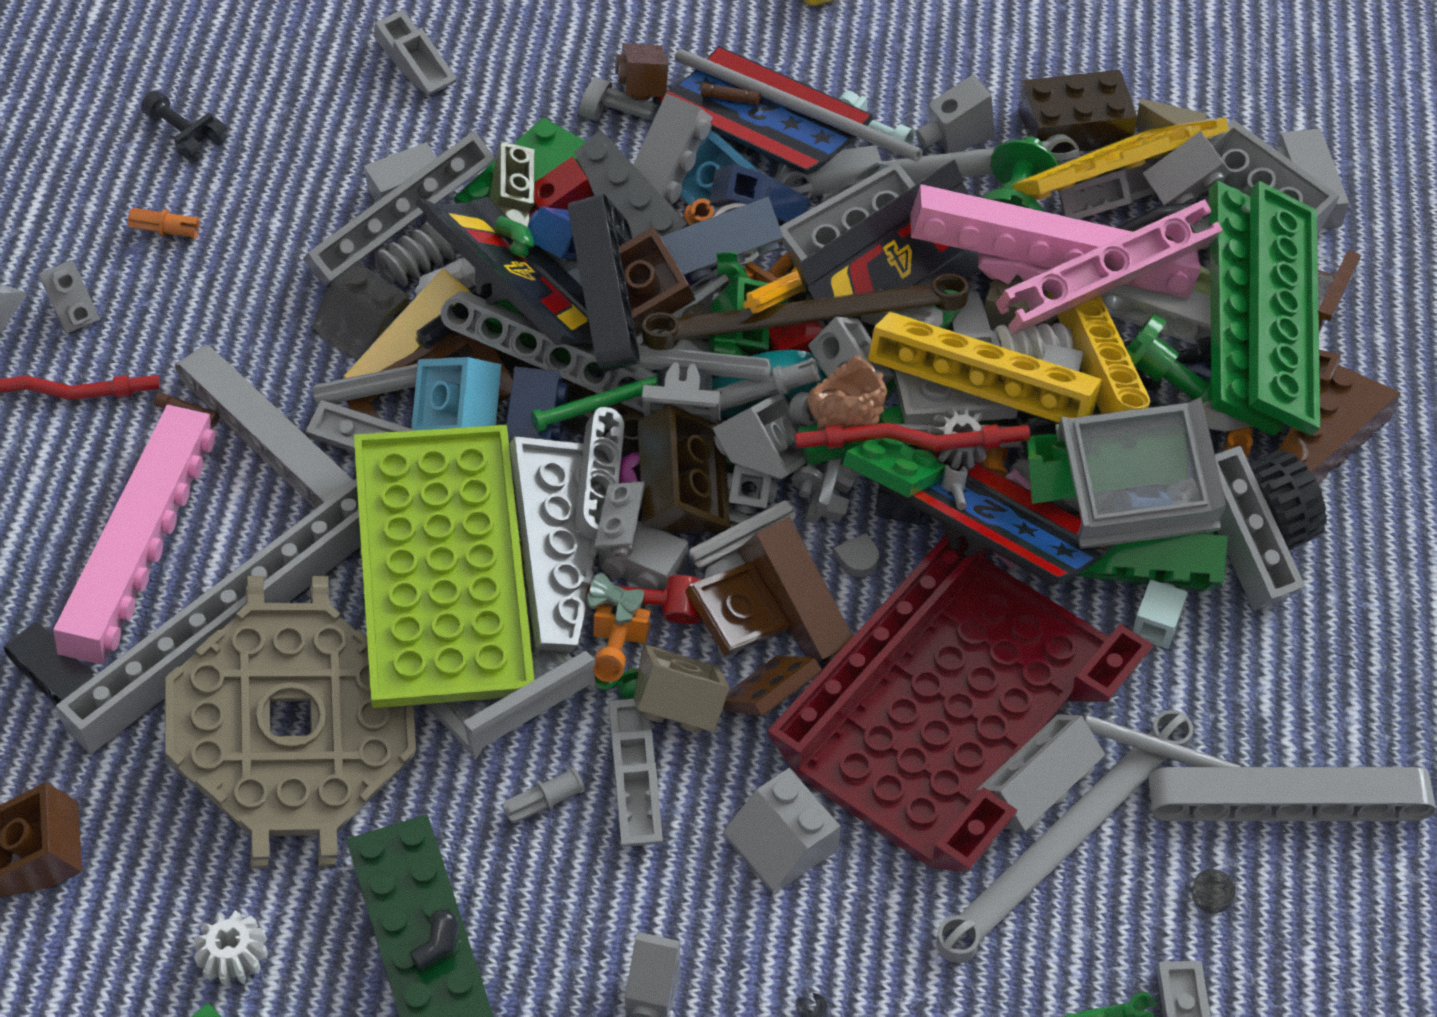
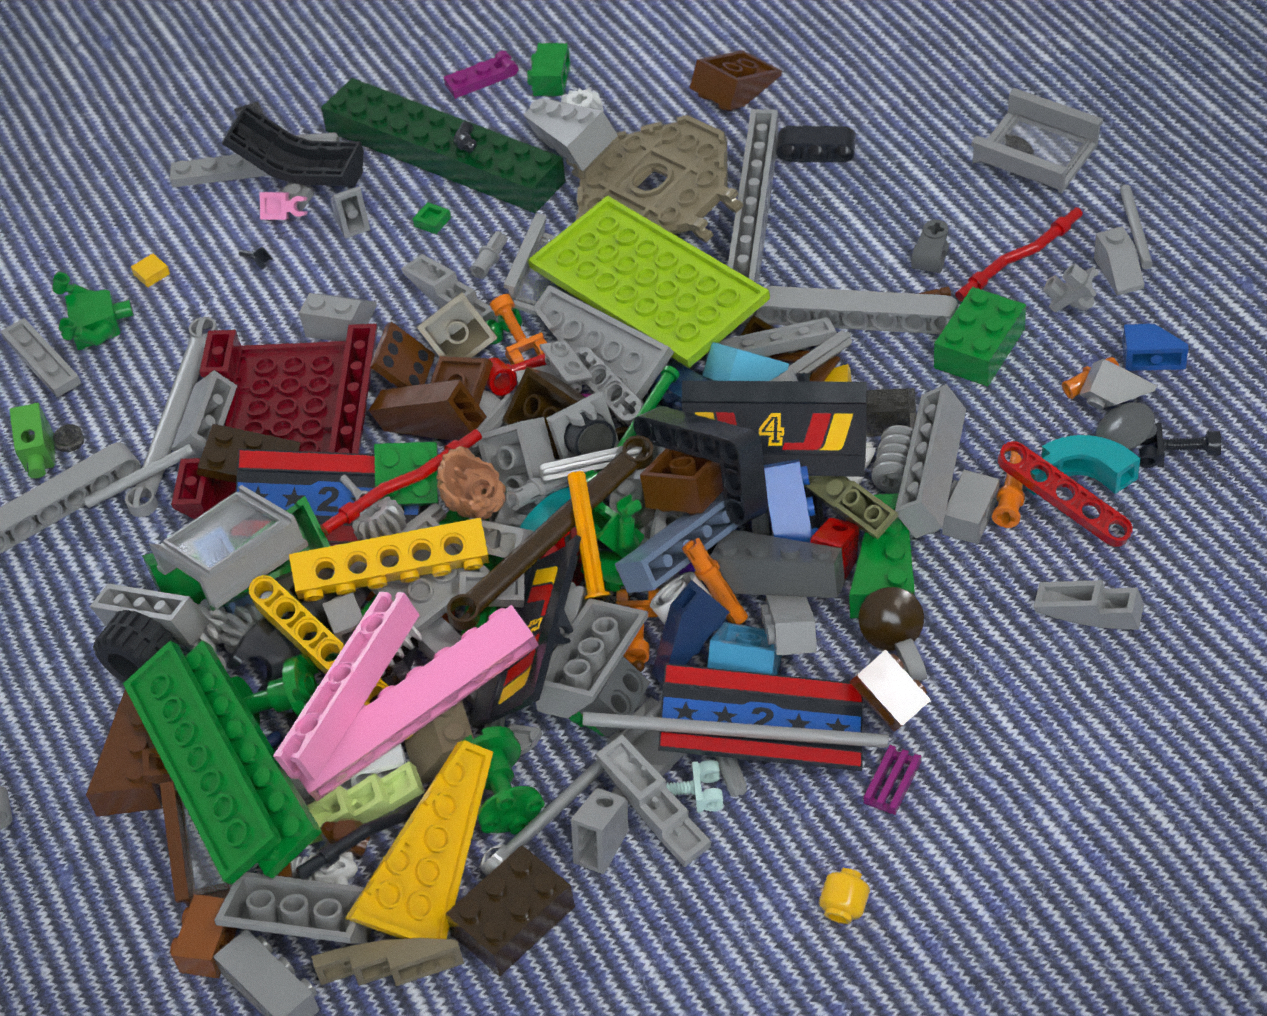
camera: 150 degrees right, 5 degrees down
bright pink brick [53,405,216,665] -> none
green arm [494,216,534,258] -> none
sand green piece [586,573,644,625] -> none
reddish brown wheel [701,83,761,106] -> none
light grey brick [1143,131,1231,206] -> none
none -> bright green torso [10,403,55,478]
none -> dark orange brick [170,894,237,979]
none -> dark brown plate [197,424,301,483]
none -> green tile [413,202,451,234]
none -> light grey wedge [523,98,618,171]
none -> light grey slope [596,735,711,867]
none -> dark brown dish [858,587,924,651]
none -> magenta tile [863,745,921,815]
none -> dark grey piece [911,220,949,273]
none -> green brick [934,287,1026,387]
none -> orange pin [992,451,1025,528]
none -> red beam [998,441,1133,547]
none -> teal arch [1026,435,1140,496]
none -> light grey slope [1079,359,1157,409]
none -> dark grey dish [1096,402,1157,451]
none -> blue slope [1122,324,1189,371]

